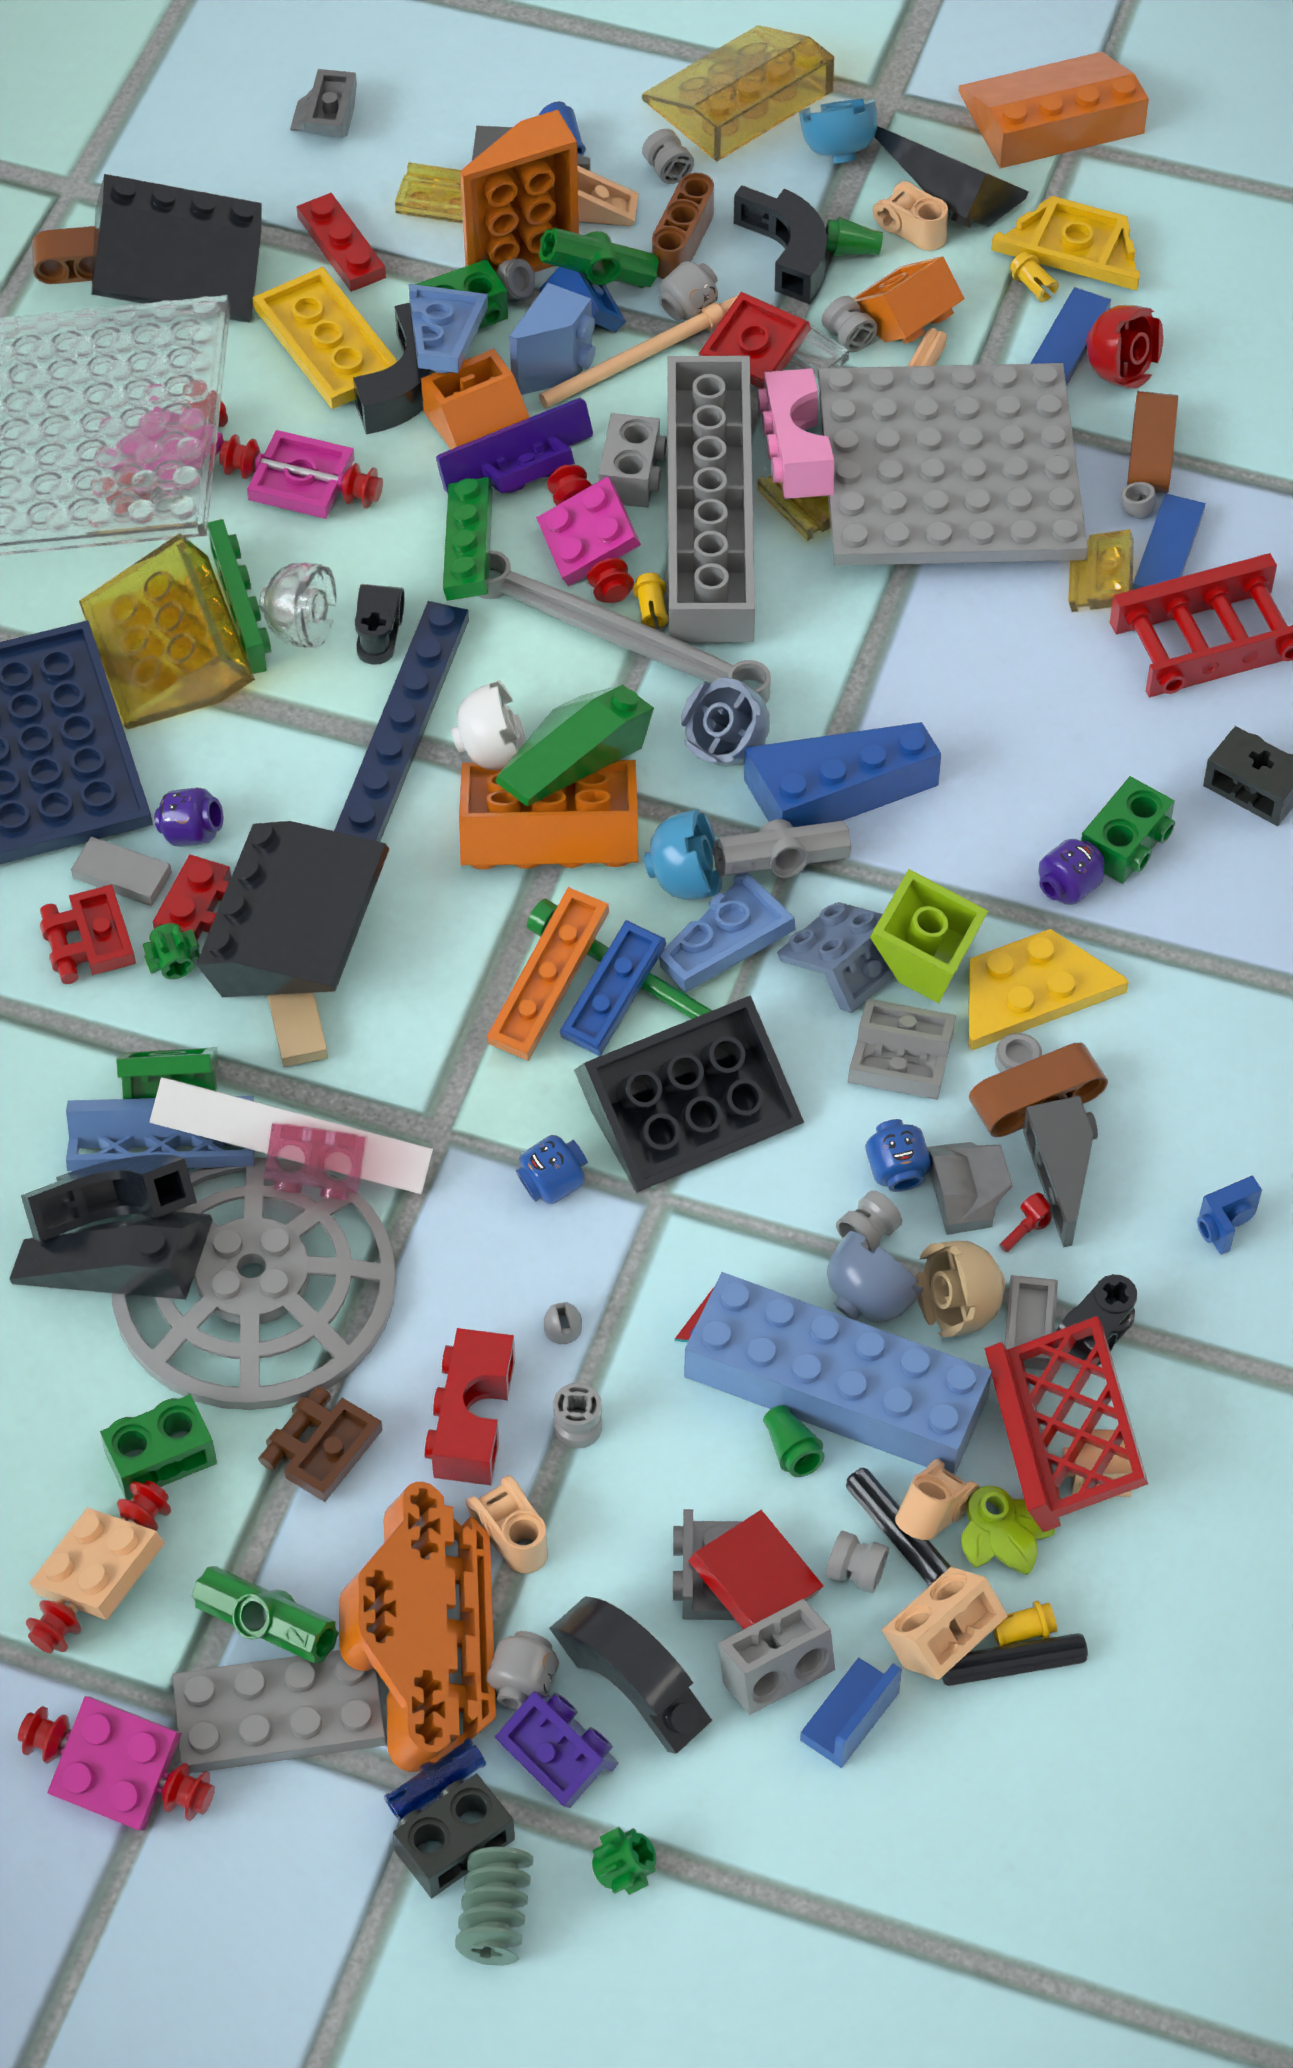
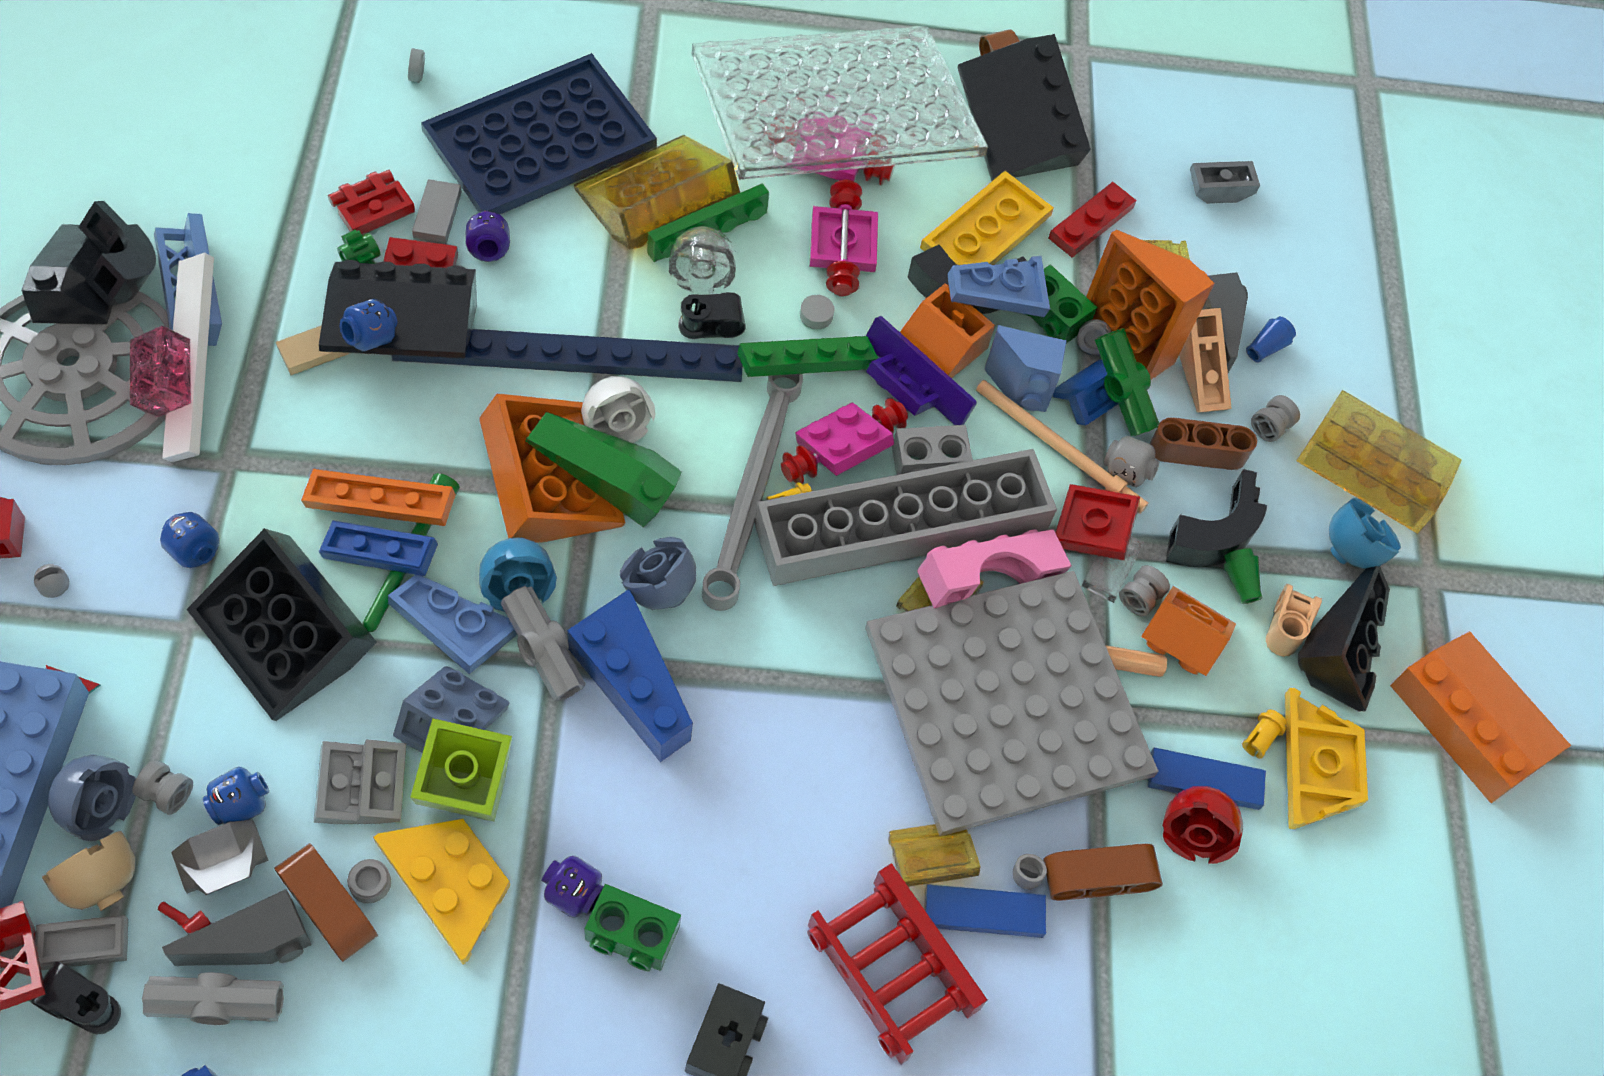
camera: 65 degrees right, 5 degrees up
green bracket [116,1047,218,1099] -> none
none -> light grey piece [142,972,284,1025]
none -> blue head [339,299,398,351]
none -> light grey tile [800,295,834,329]

